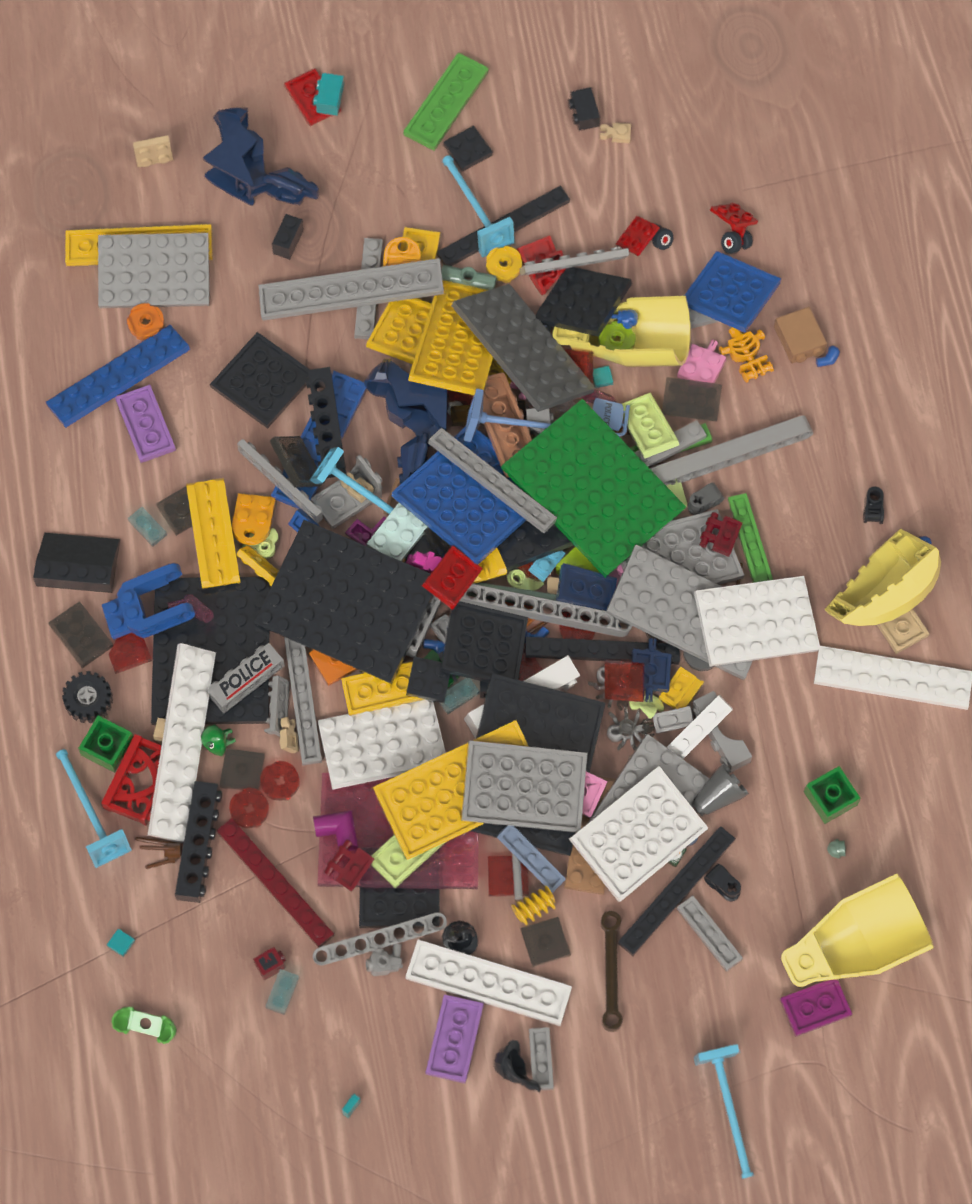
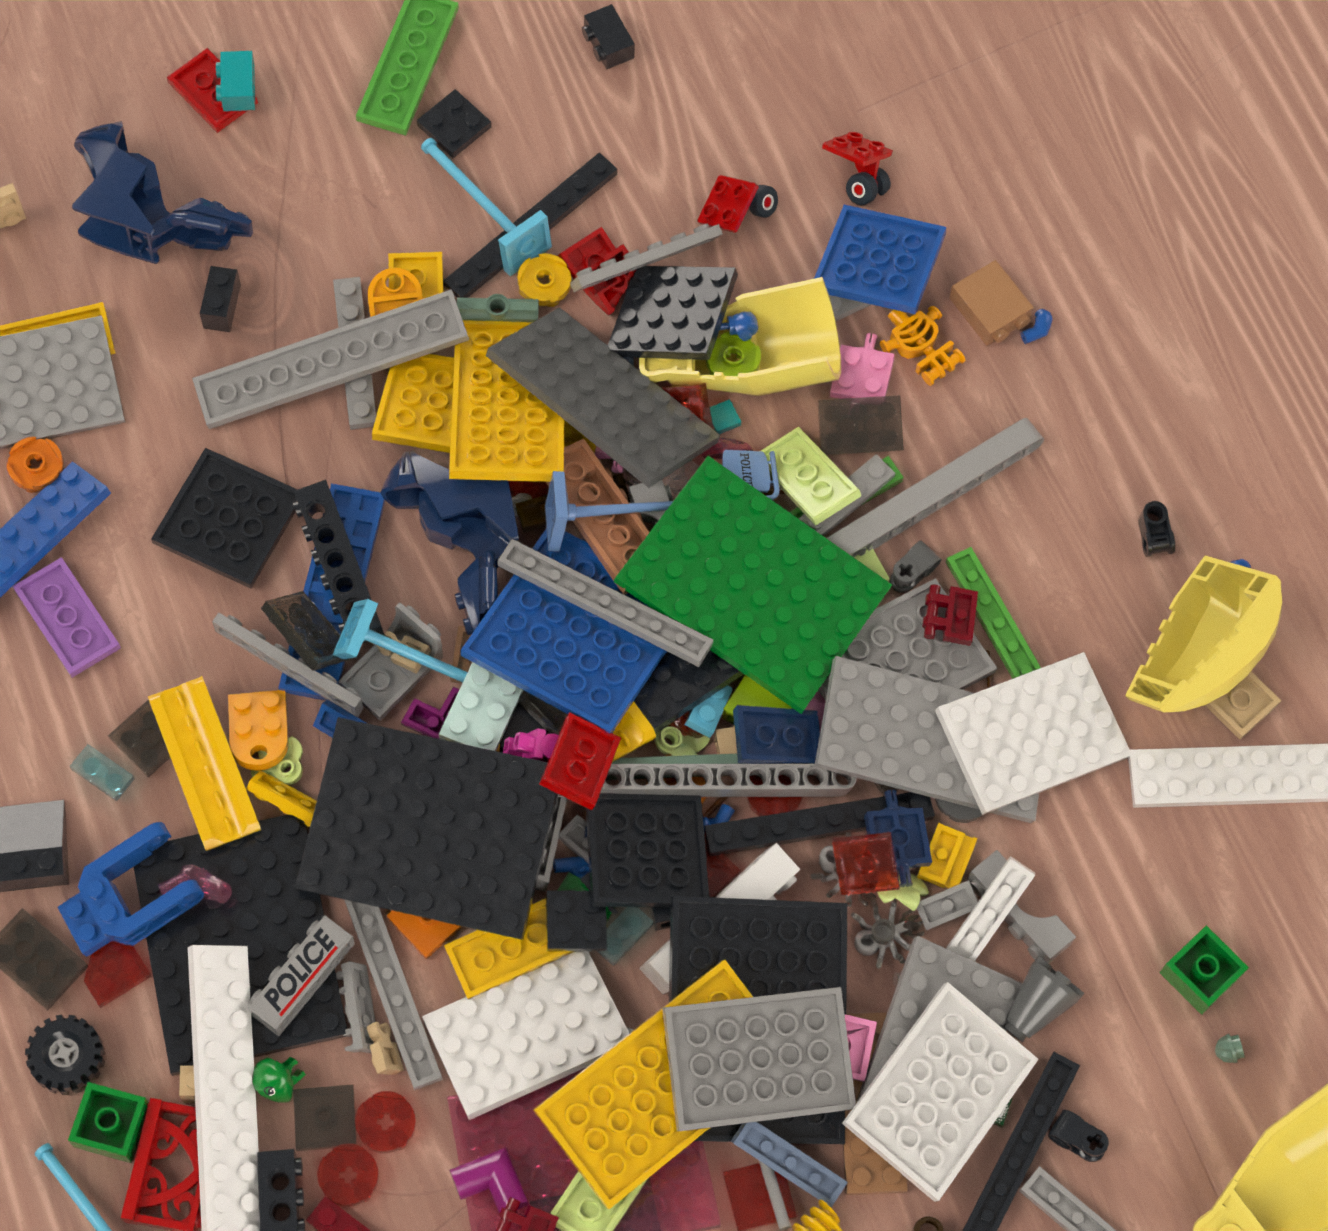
camera: 15 degrees left, 0 degrees up
tan plate [600,123,631,143] -> none

